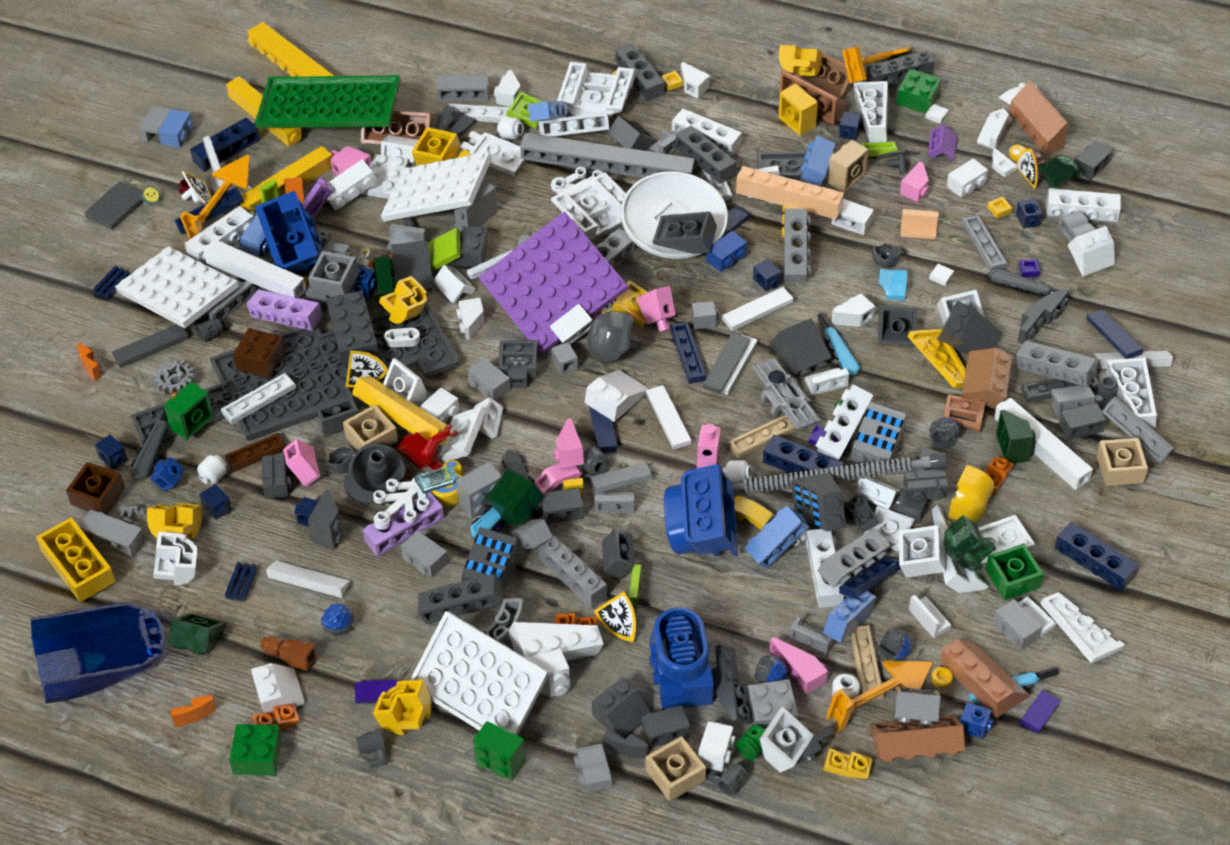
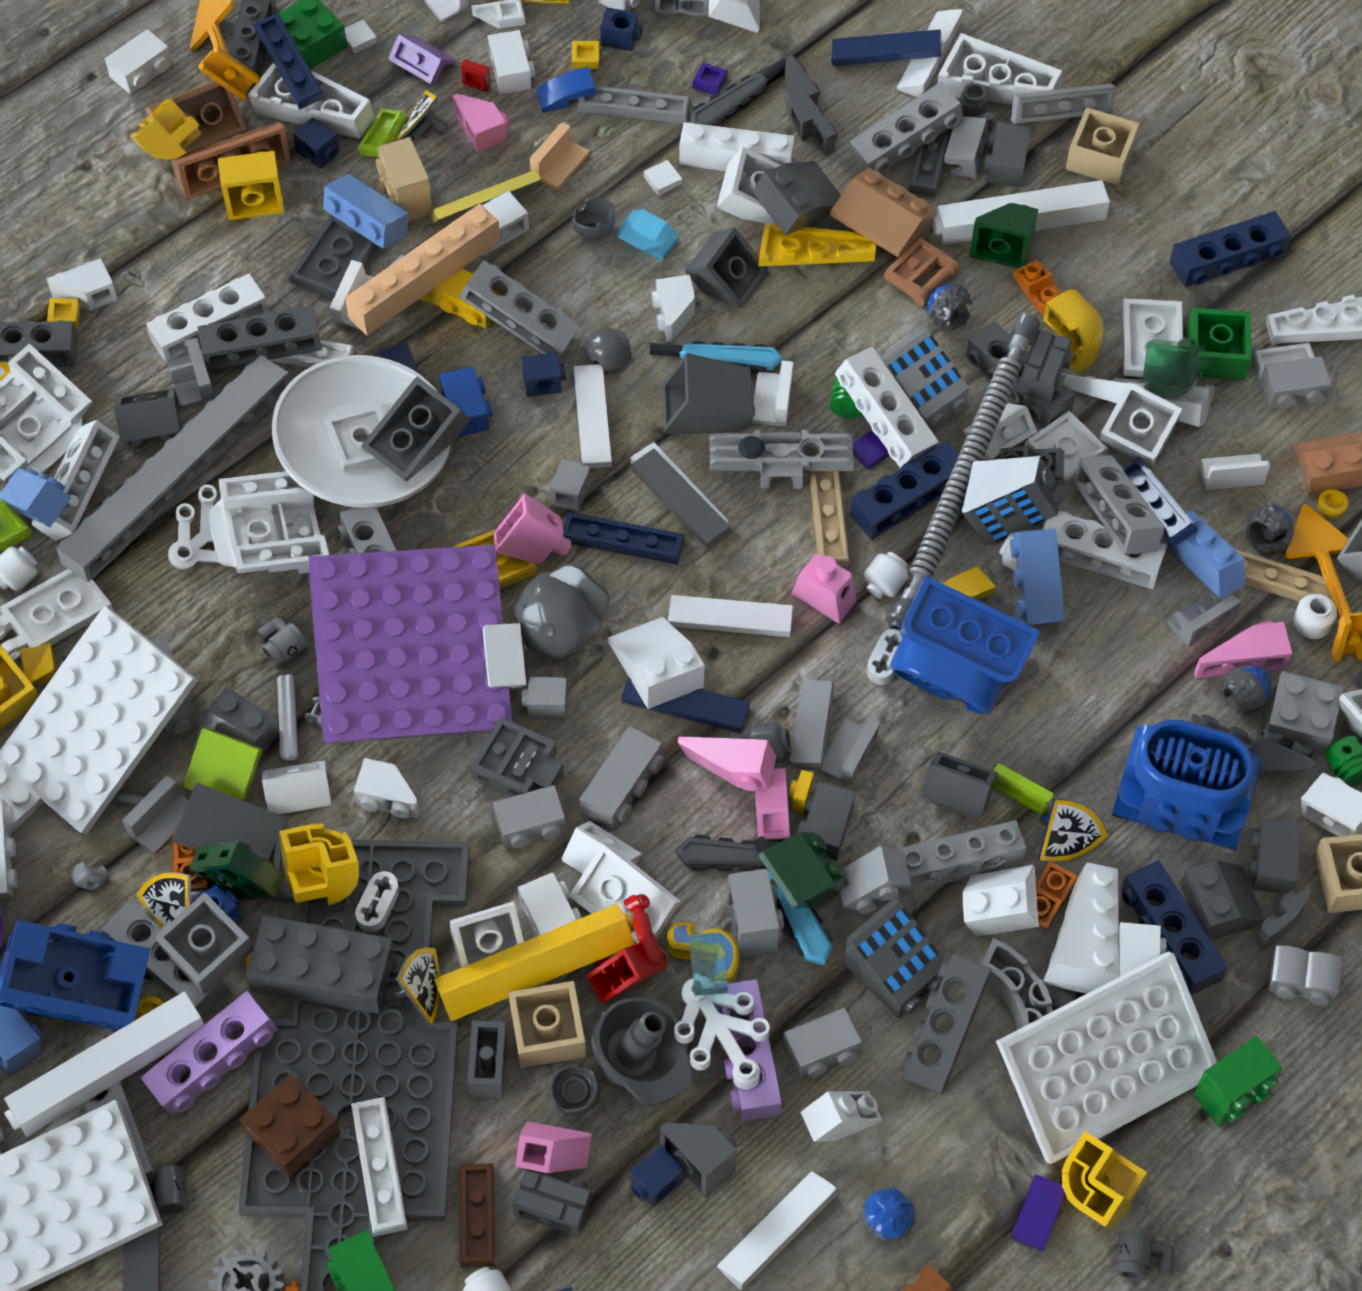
camera: 65 degrees left, 10 degrees up
none -> light grey piece [73,862,109,890]
none -> white brick [105,29,172,95]
none -> dark blue tile [253,13,325,110]
none -> light yellow tile [430,170,541,223]
none -> red tile [461,59,491,92]
none -> blue slope [536,67,595,113]
none -> light grey brick [580,726,664,830]
none -> dark grey hair [586,328,632,371]
none -> white brick [679,122,794,171]
none -> white slope [801,1091,883,1142]
none -> white slope [963,865,1039,937]
none -> dark blue brick [1121,860,1228,995]

